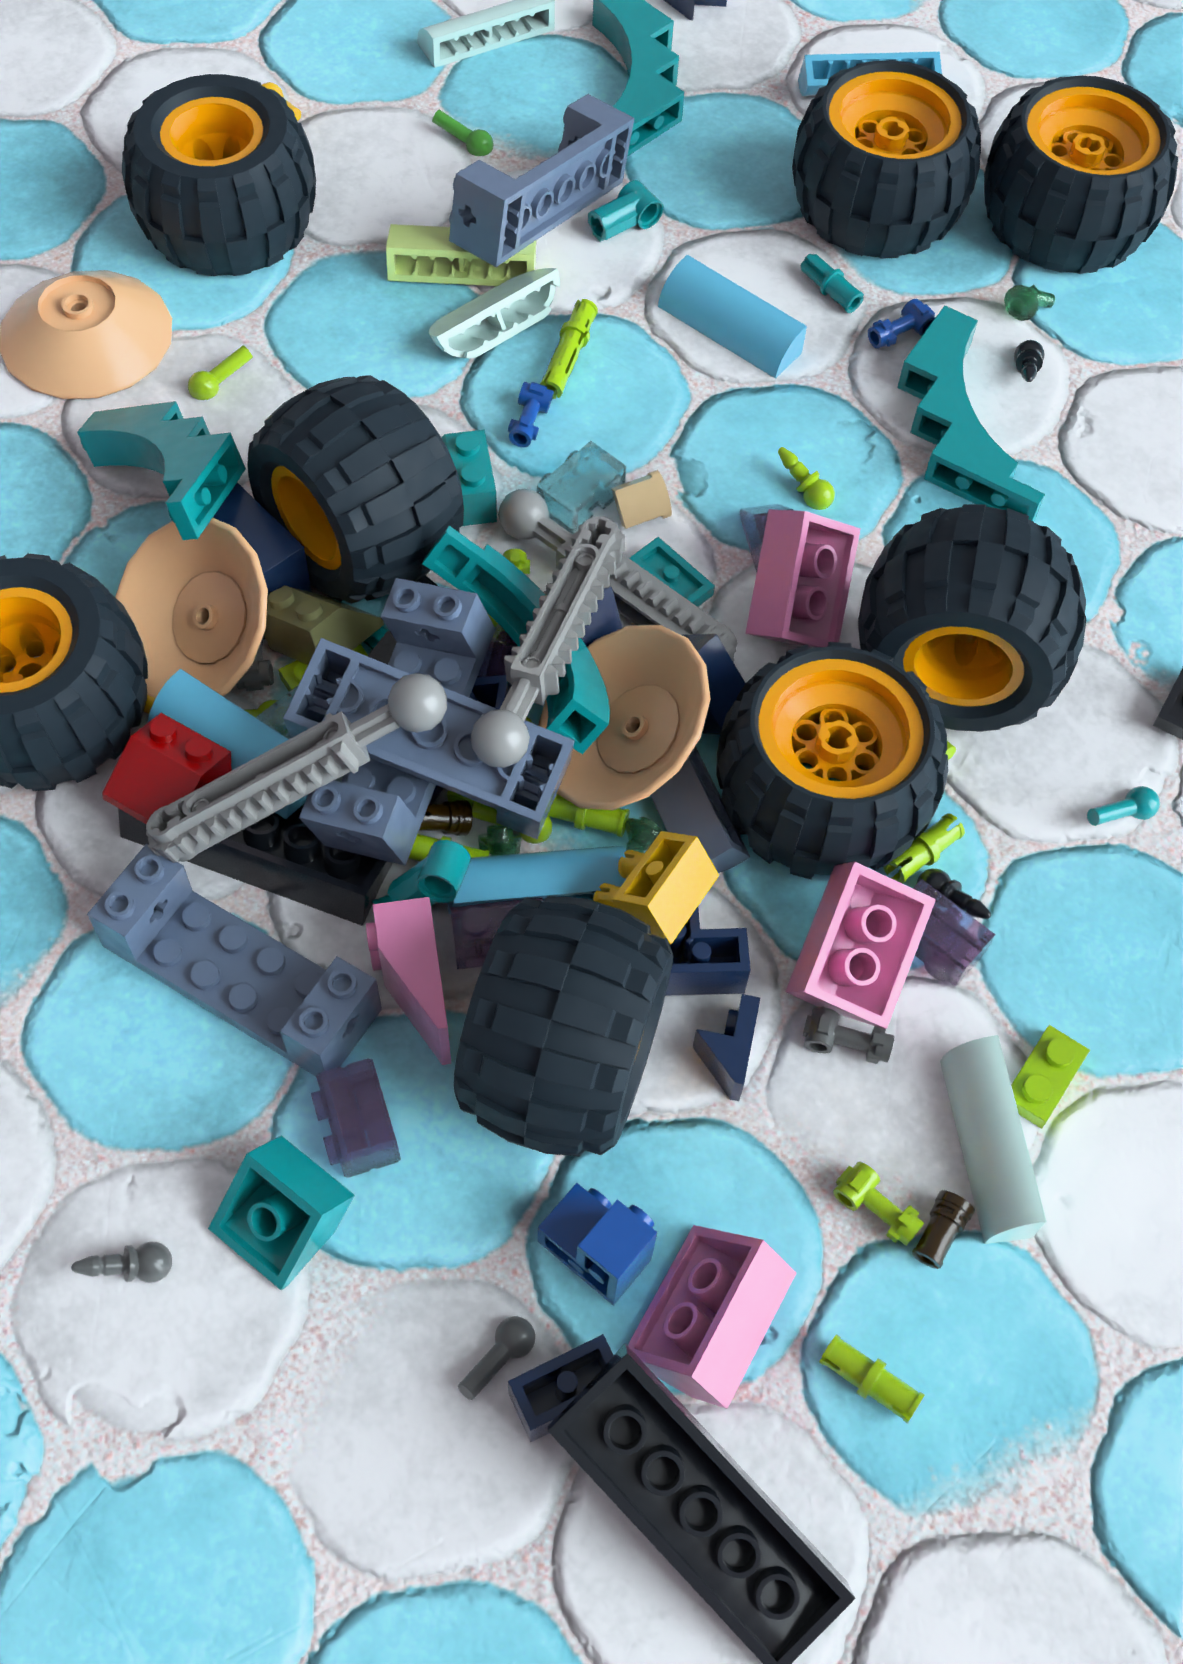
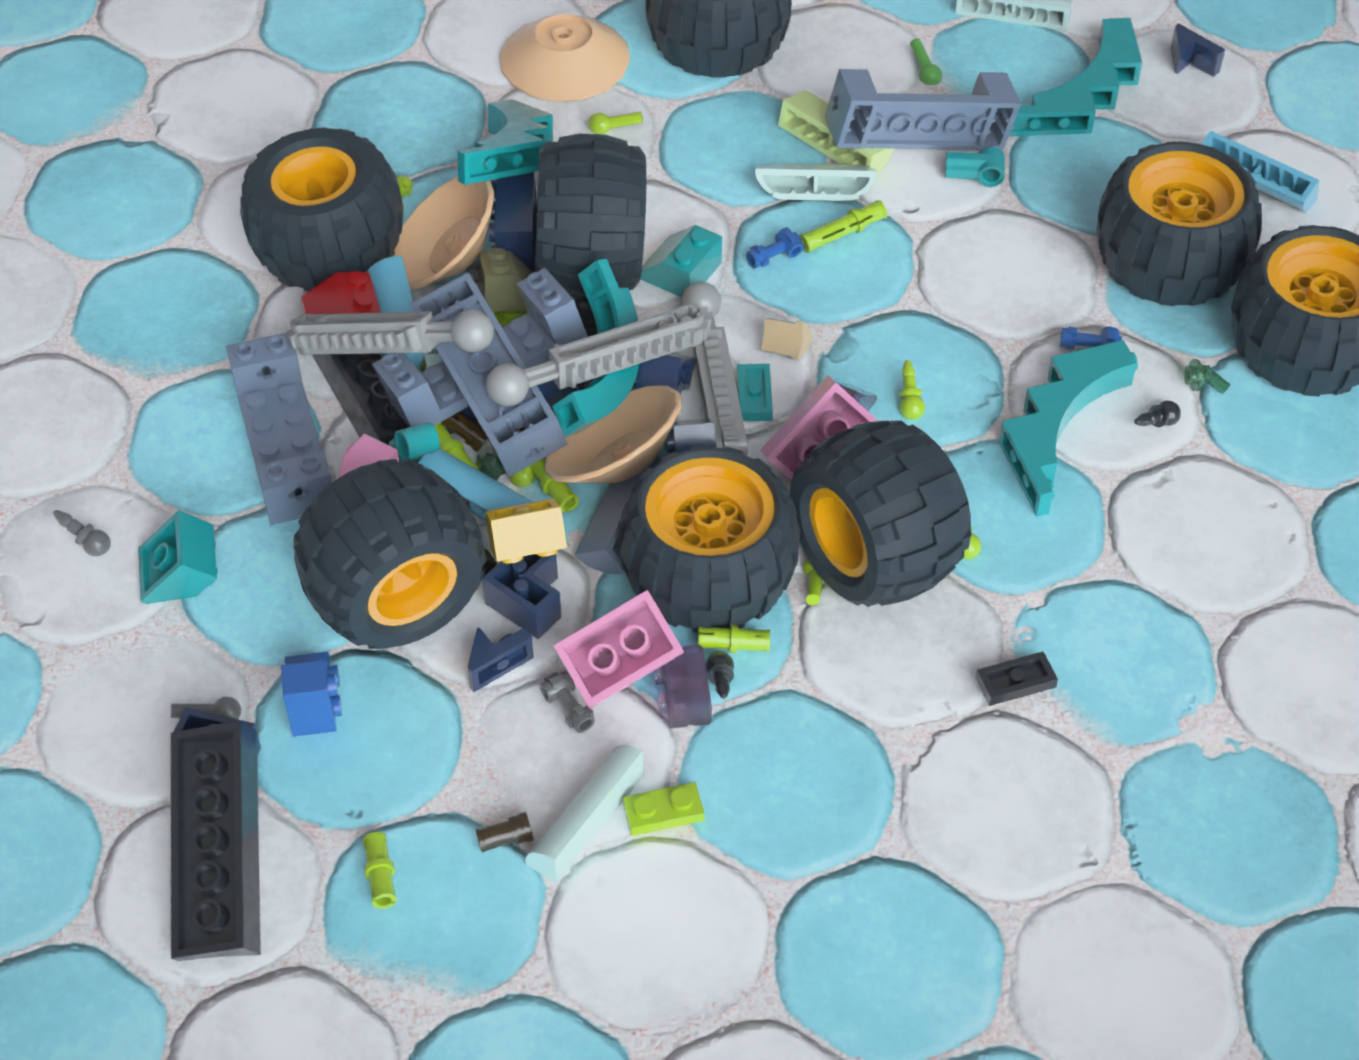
camera: 45 degrees right, 10 degrees down
clear purple brick [311,1058,401,1178] -> none
clear light blue brick [536,441,626,534] -> none
clear green plate [625,817,662,853] -> none
bright pink slope [628,1225,796,1409] -> none
medium azure brick [658,255,807,379] -> none
teal axle [800,254,864,313] -> none
lime bar [833,1162,925,1246] -> none
teal bar [1087,786,1160,826] -> none

